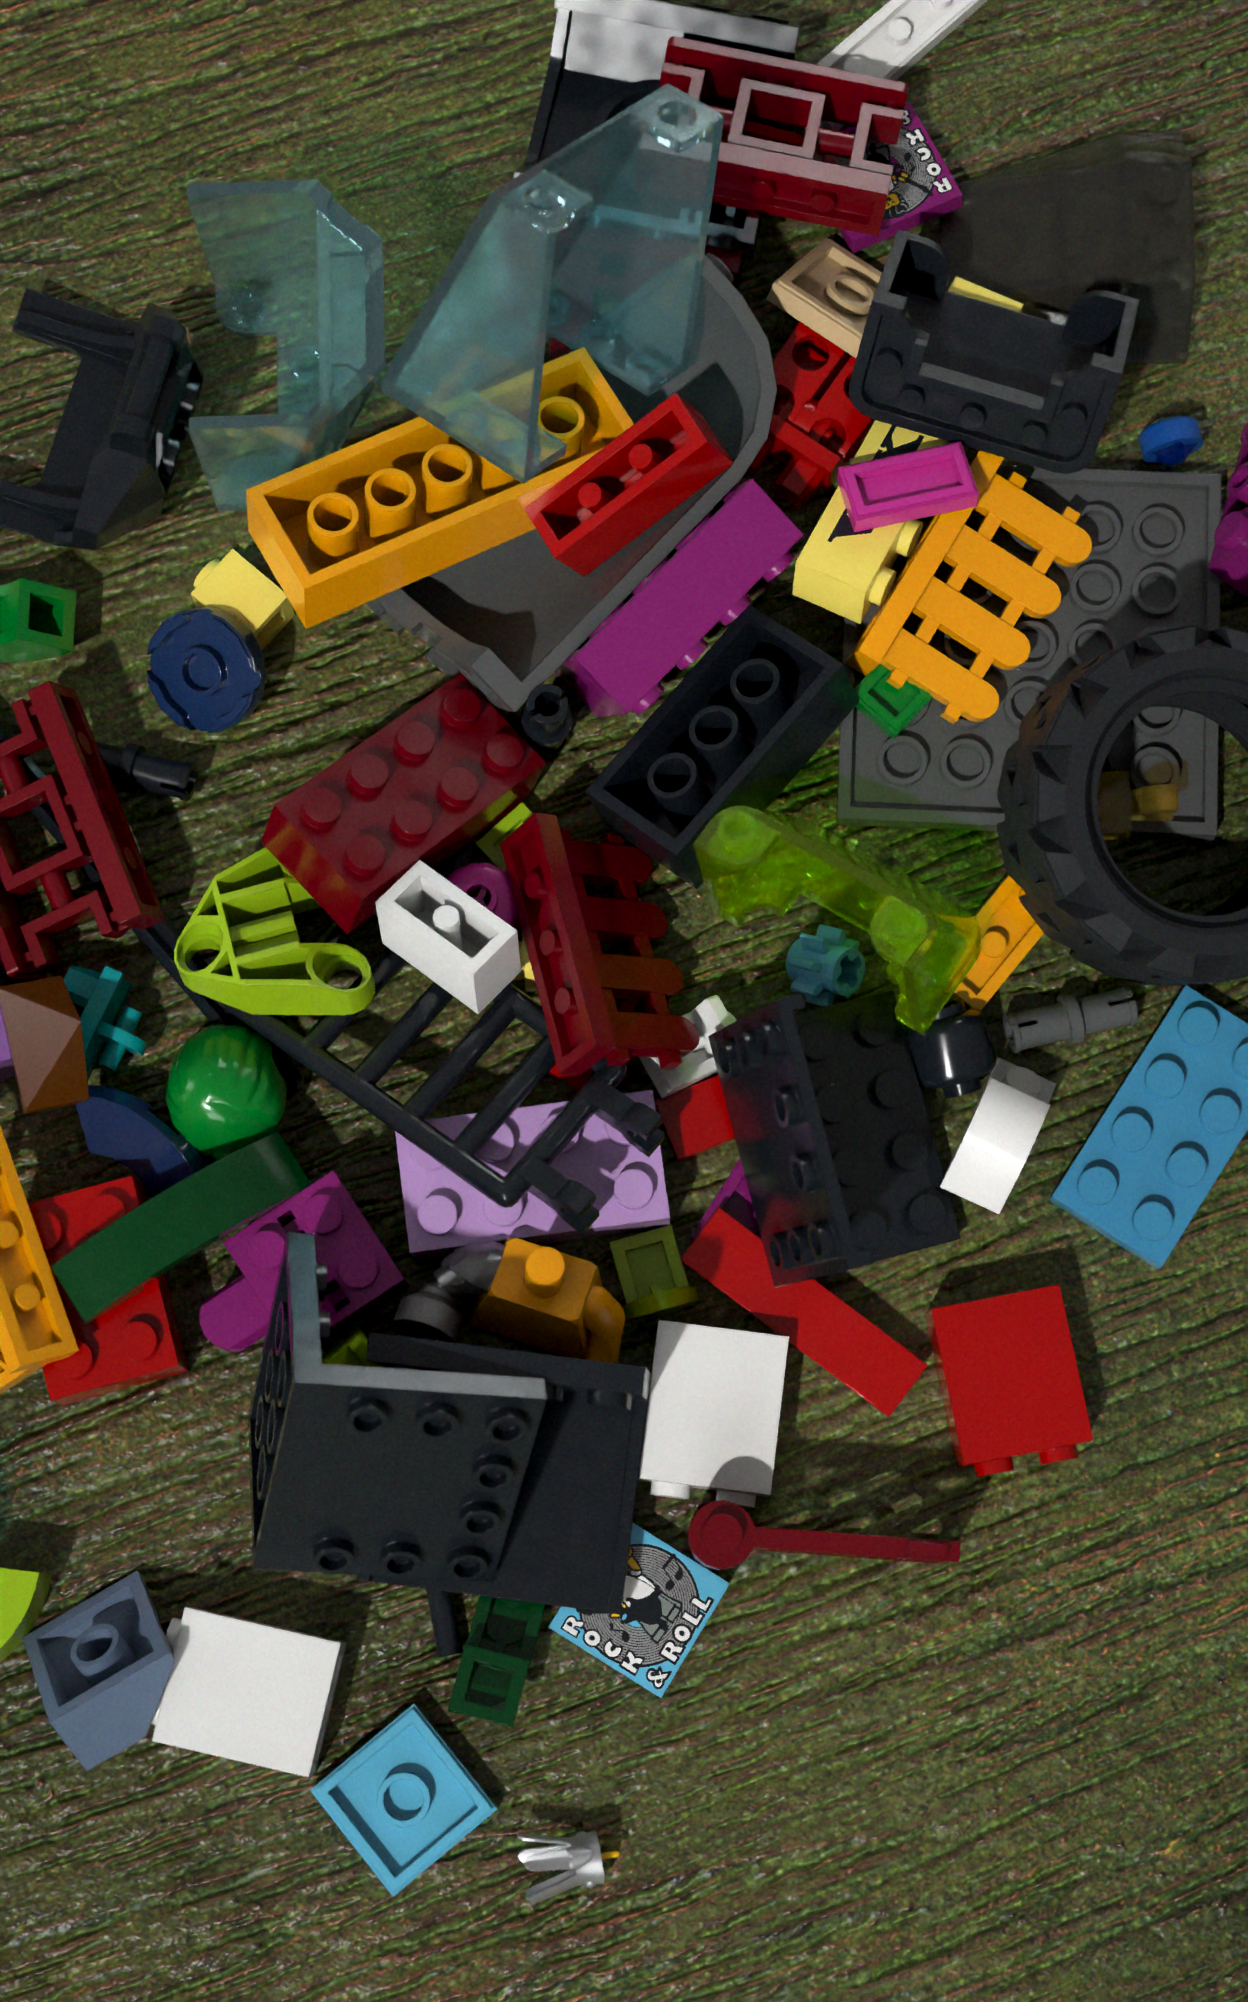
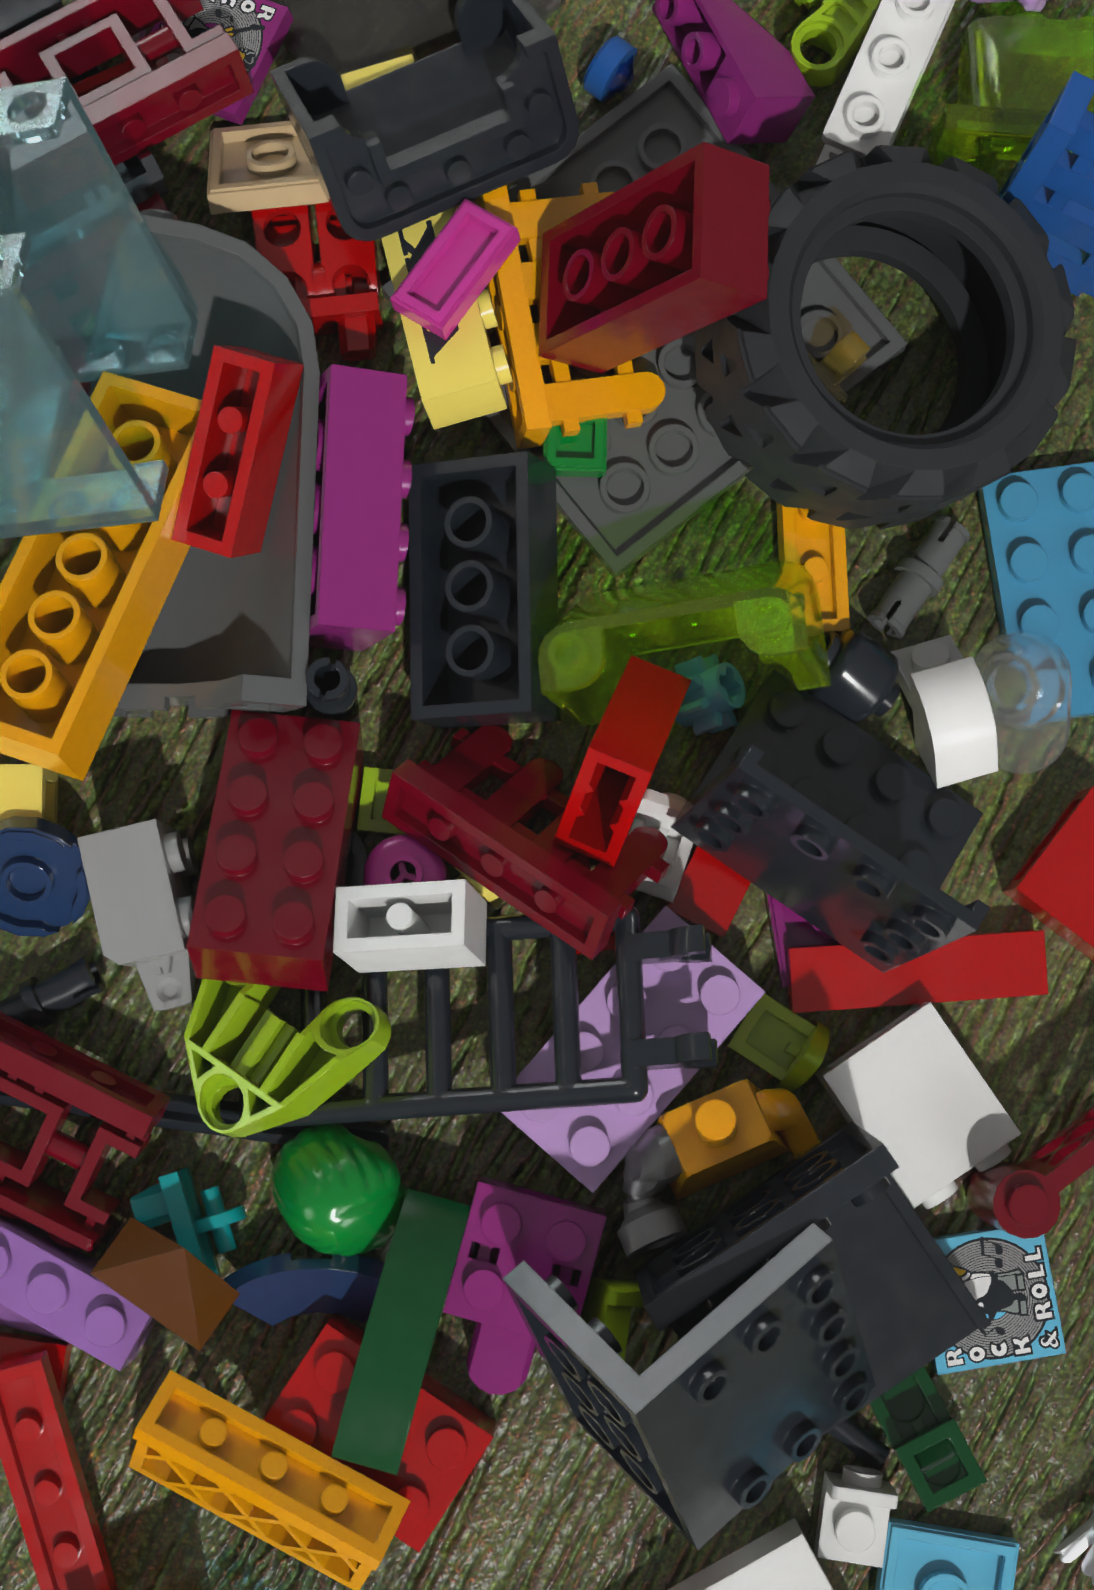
camera: 40 degrees left, 5 degrees up
none -> light grey hinge [77,819,198,1011]
none -> dark red brick [538,142,770,373]
none -> red brick [553,655,691,867]
none -> white bracket [814,1465,899,1568]
none -> clear cap [974,631,1072,774]

